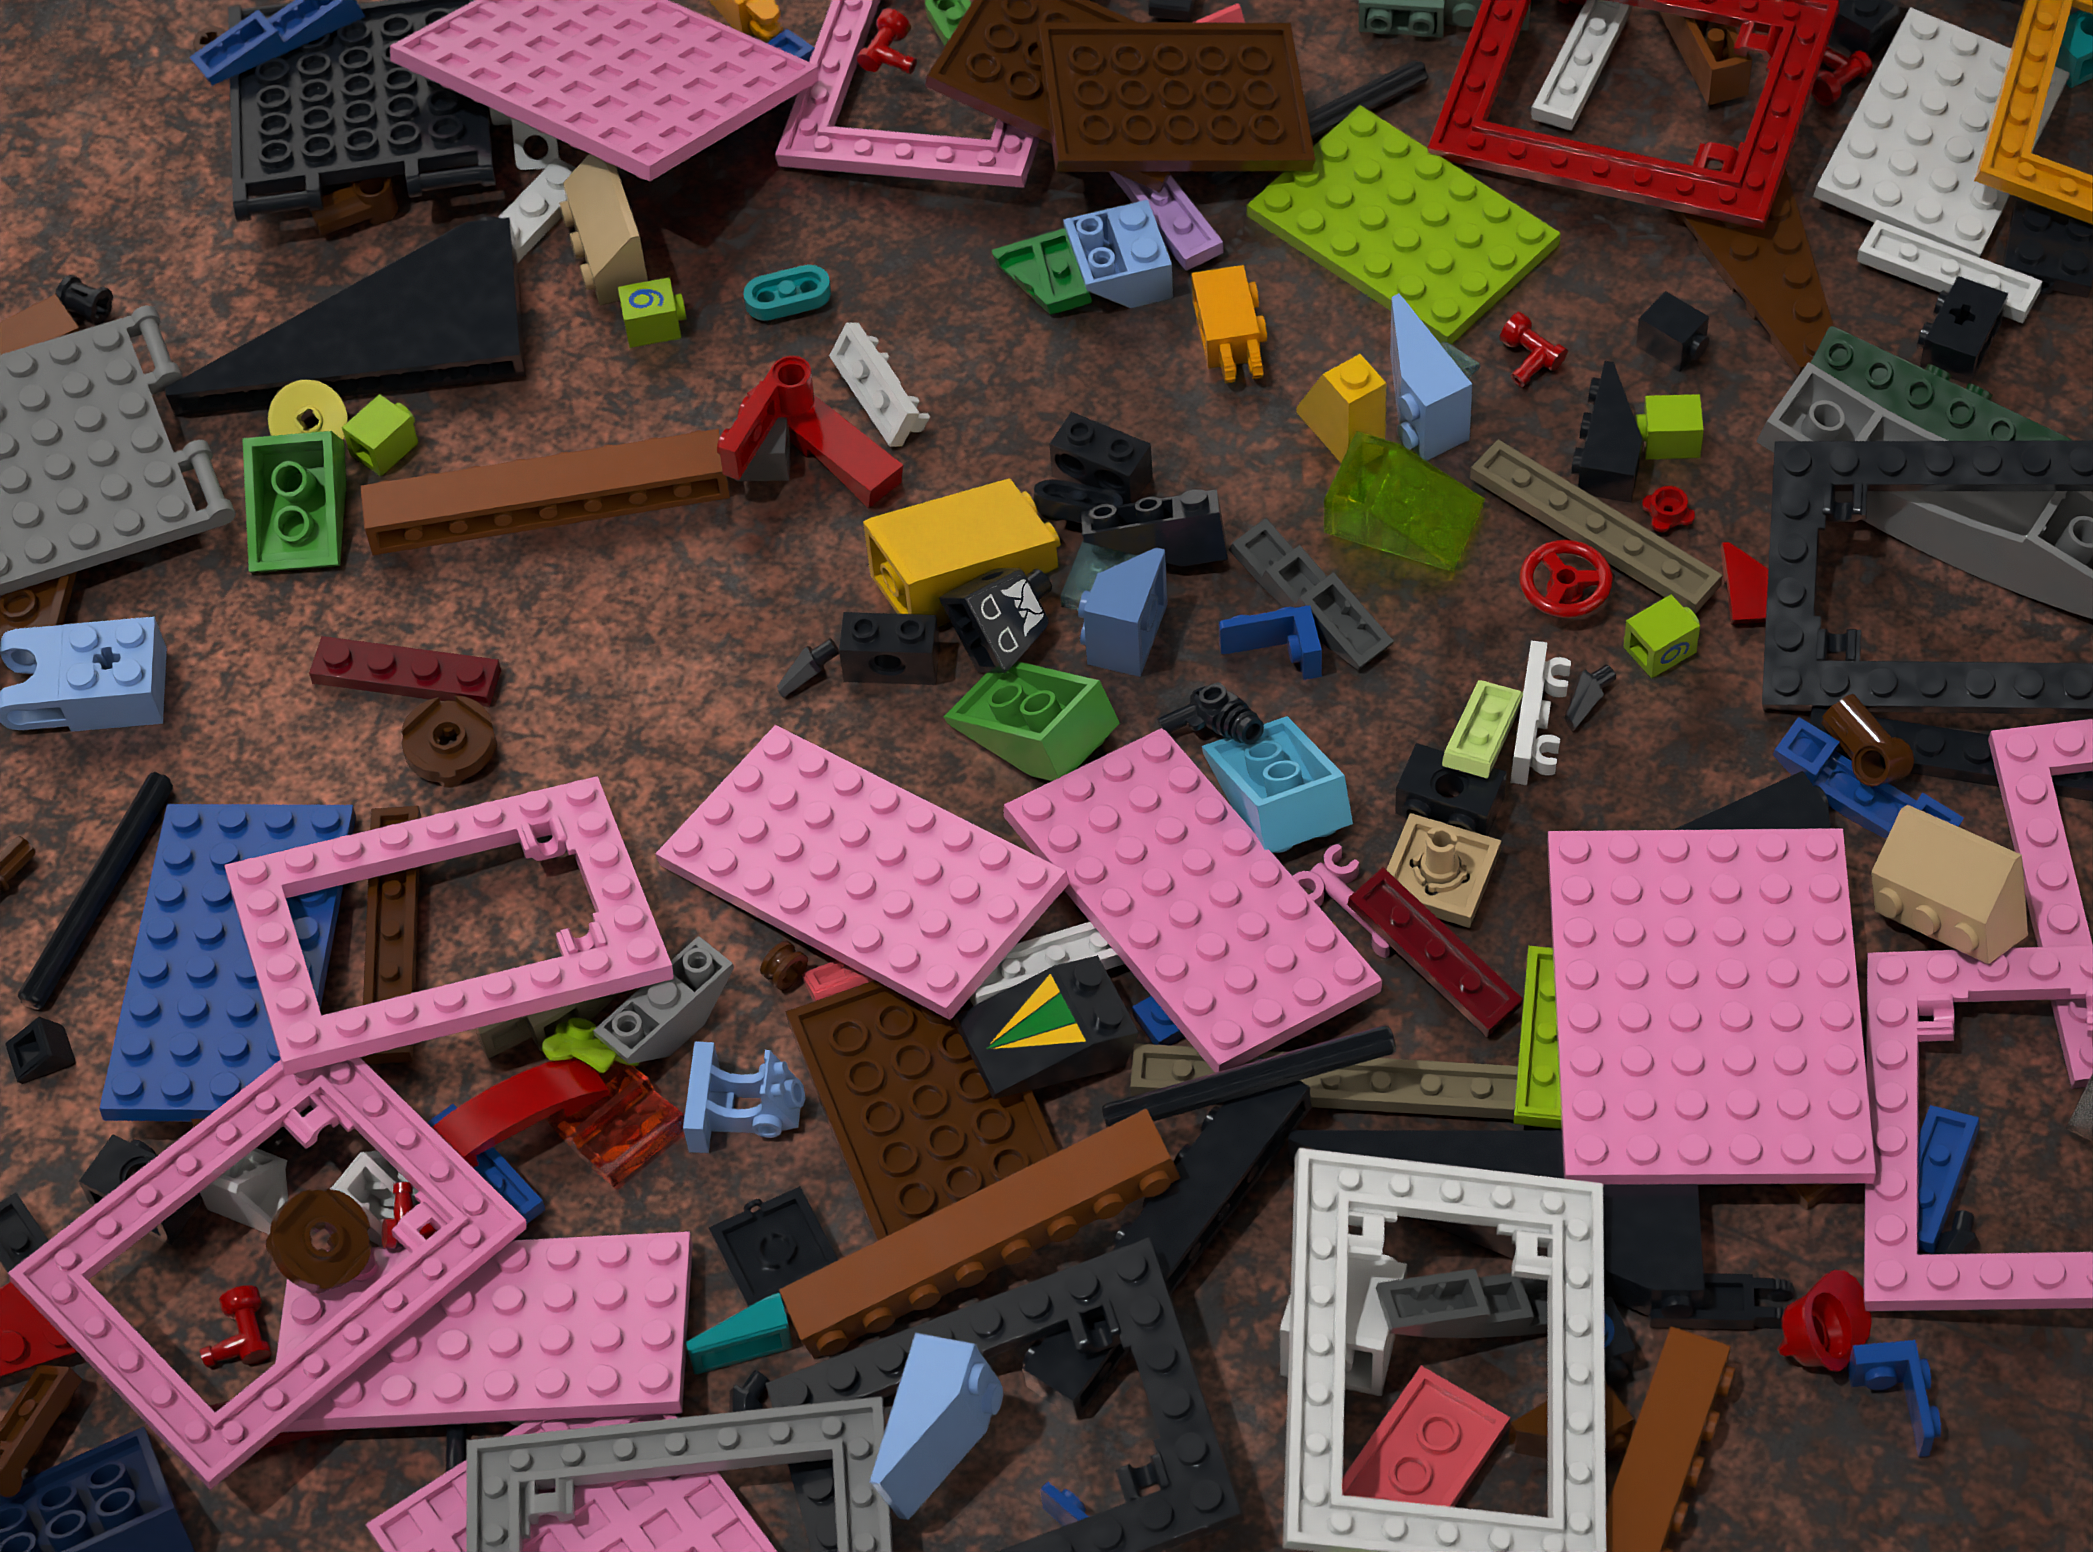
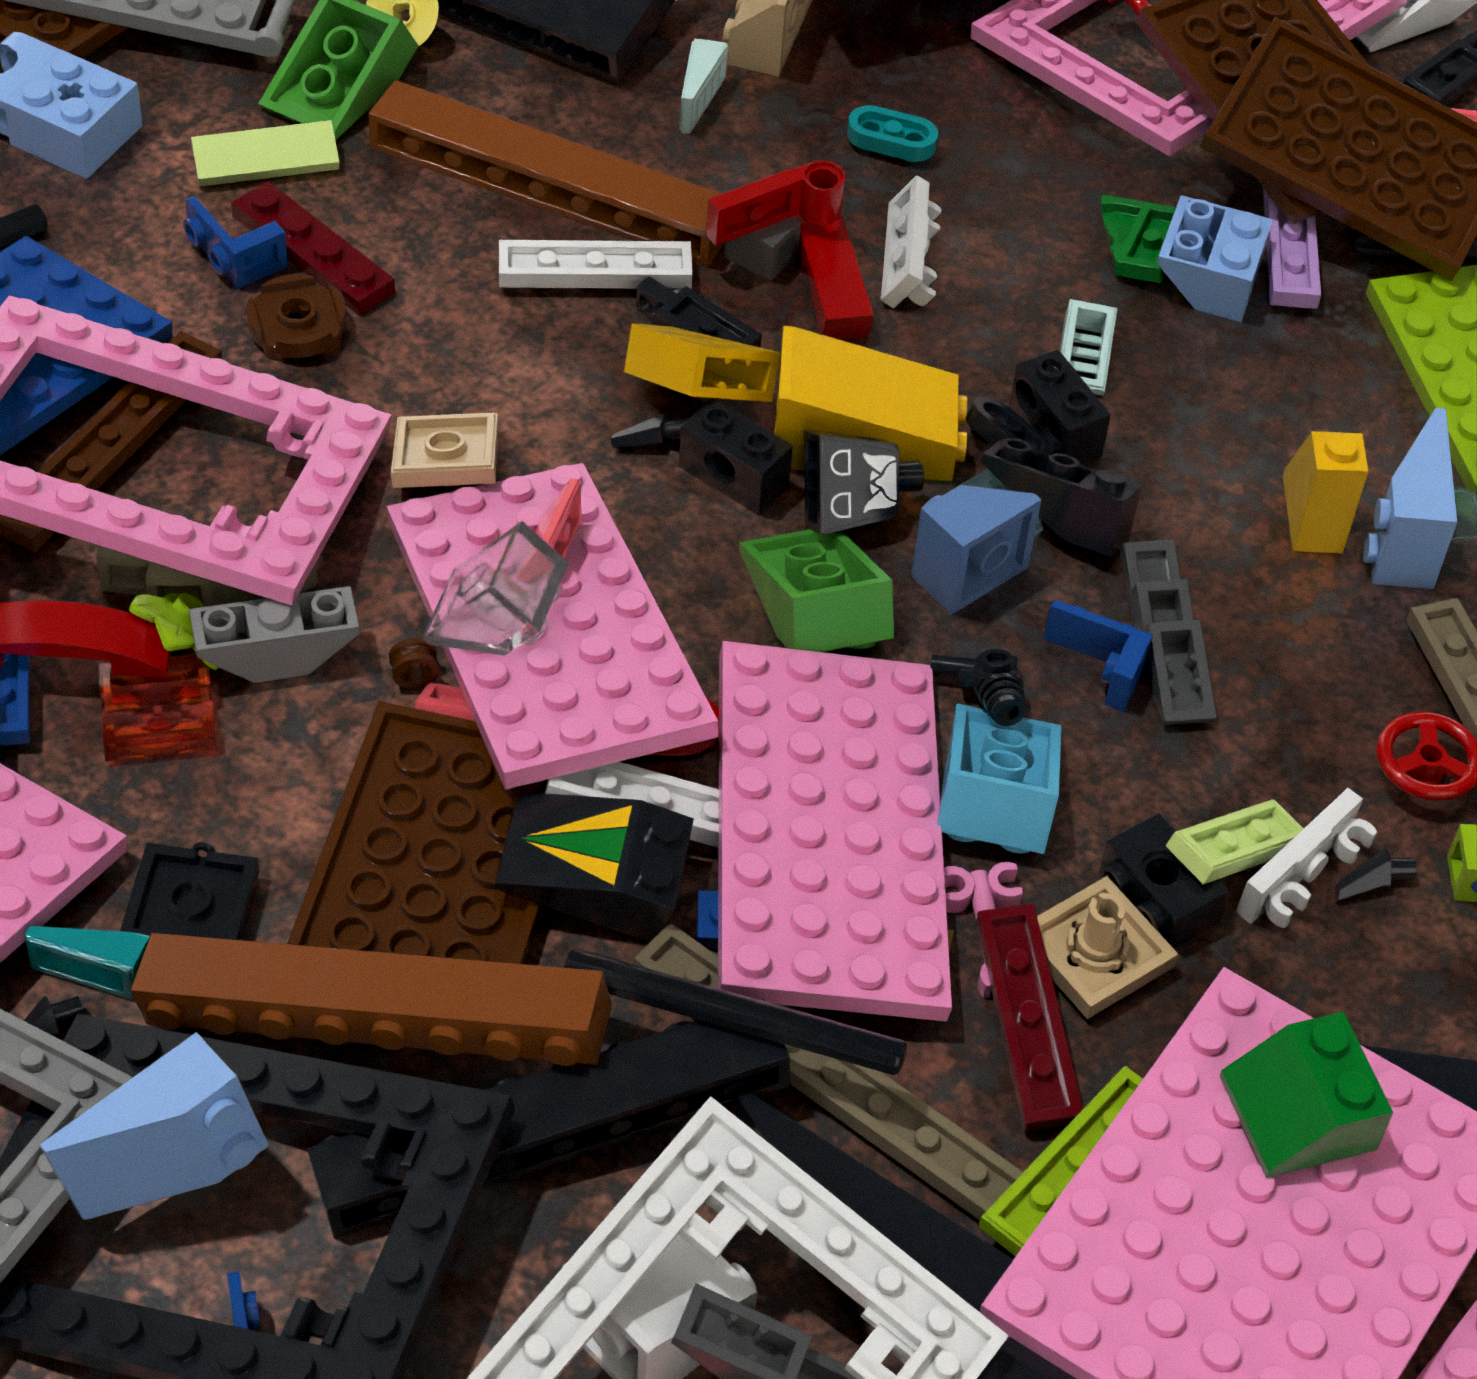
camera: 25 degrees right, 5 degrees down
lime brick [342,394,418,476] -> none
lime brick [618,277,687,348] -> none
light blue tile [683,1042,805,1153] -> none
light orange hinge [1191,265,1267,383] -> none
clear neon green slope [1324,431,1485,572] -> none
none -> blue bracket [183,196,288,289]
none -> yellowish green tile [191,120,340,187]
none -> tan tile [391,412,499,488]
none -> clear slope [422,521,568,656]
none -> white plate [499,240,692,289]
none -> coral slope [514,478,582,585]
none -> yellow slope [624,323,780,402]
none -> black hinge [635,276,762,347]
none -> light aqua slope [679,38,729,134]
none -> light aqua slope [1060,299,1117,396]
none -> green slope [1219,1011,1394,1178]

